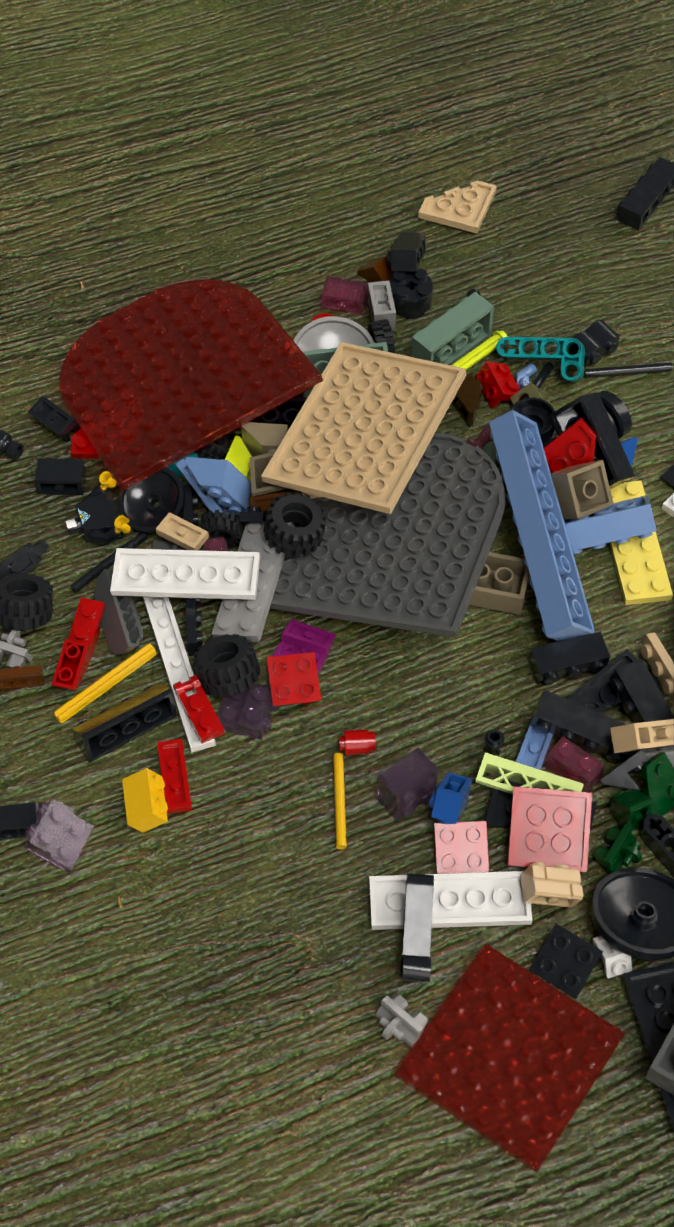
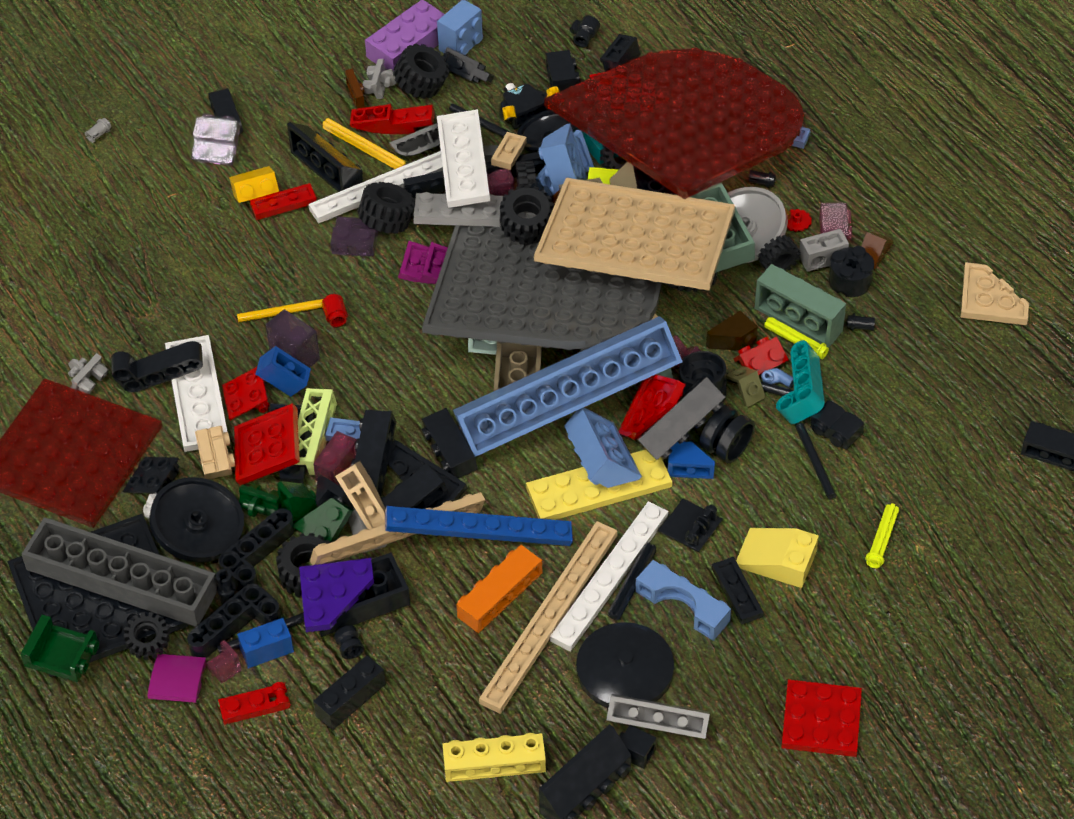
camera: 80 degrees right, 5 degrees down
red plate [173,675,225,744] -> none
red hinge [266,652,322,706] -> none
black brick [387,232,426,272] -> none
black pin [484,730,504,756] -> none
dark tan slope [551,460,614,519] -> none

